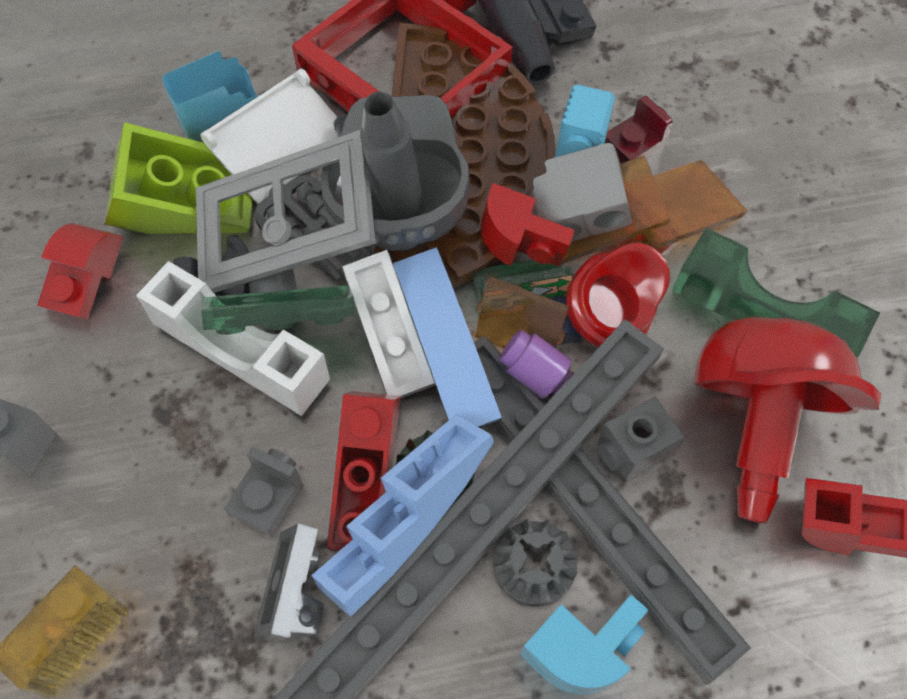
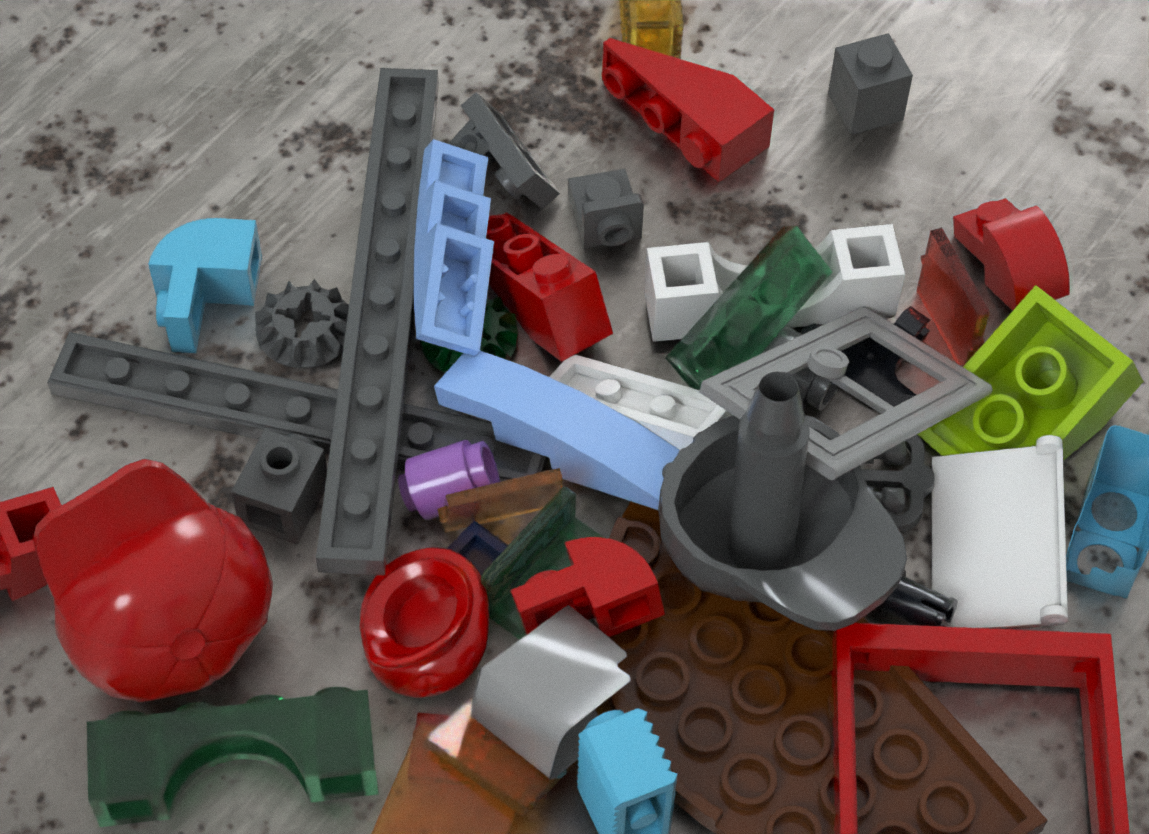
camera: 140 degrees right, 5 degrees down
none -> red slope [602,38,775,183]
none -> clear red piece [916,227,990,367]

